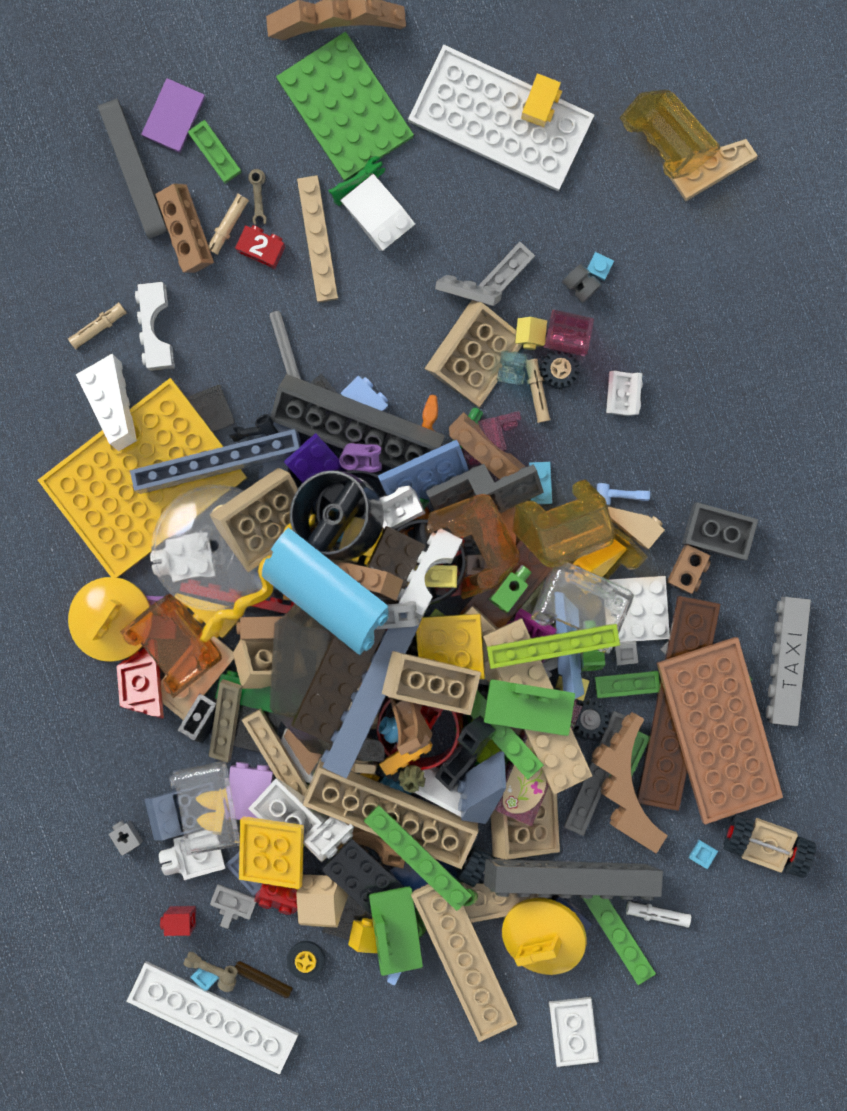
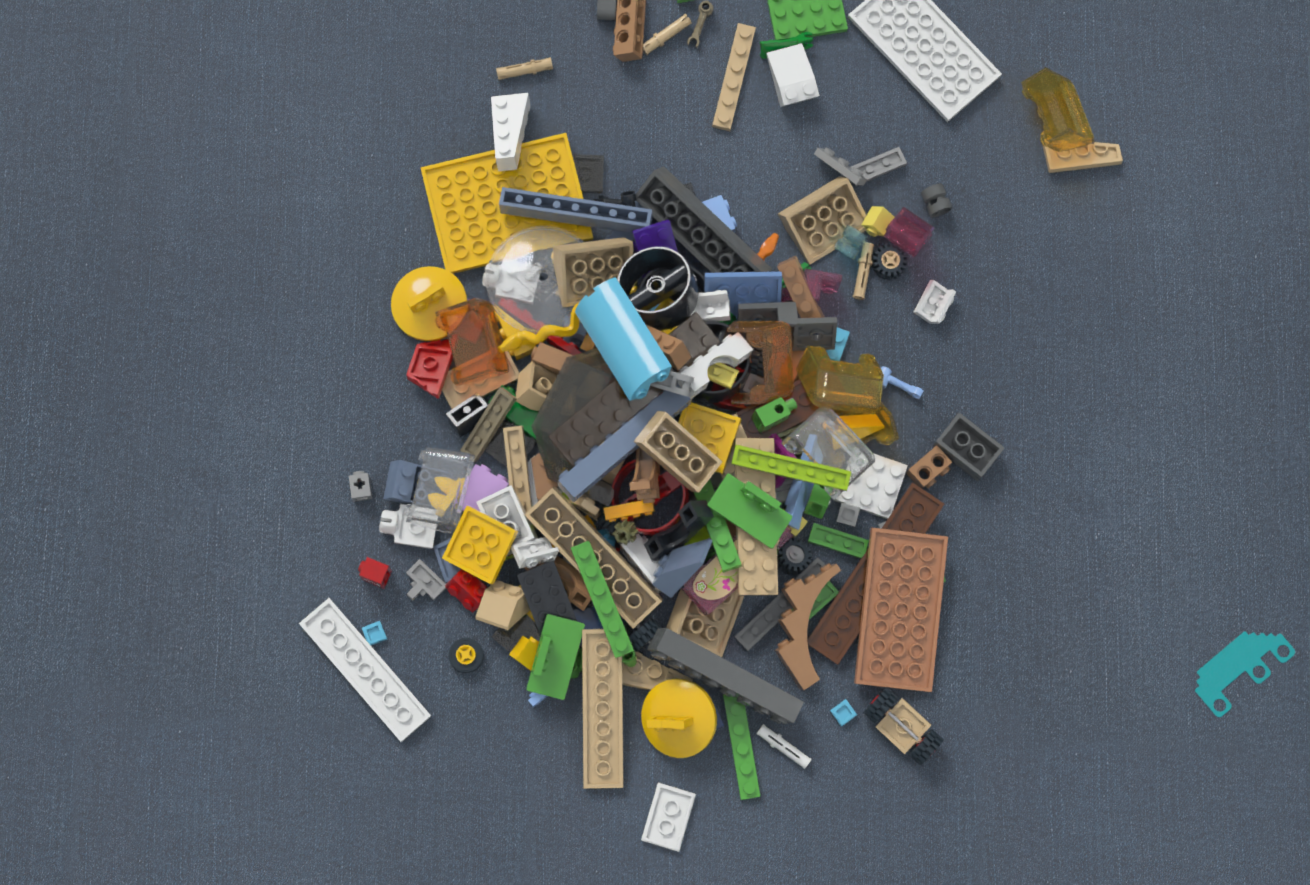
camera: 10 degrees right, 10 degrees down
white arch [135,282,175,371] -> none
dark tan brick [183,952,238,992] -> none
red brick [235,225,285,269] -> none
dark brown axle [235,961,293,998] -> none
light grey axle [270,311,301,379] -> none
medium lavender piece [339,443,382,472] -> none
dark azure animal [379,716,398,747] -> none
yellow brick [521,73,562,127] -> none
medium azure plate [587,252,614,281] -> none
tan slope [598,505,665,550] -> none
light grey brick [766,597,811,726] -> none

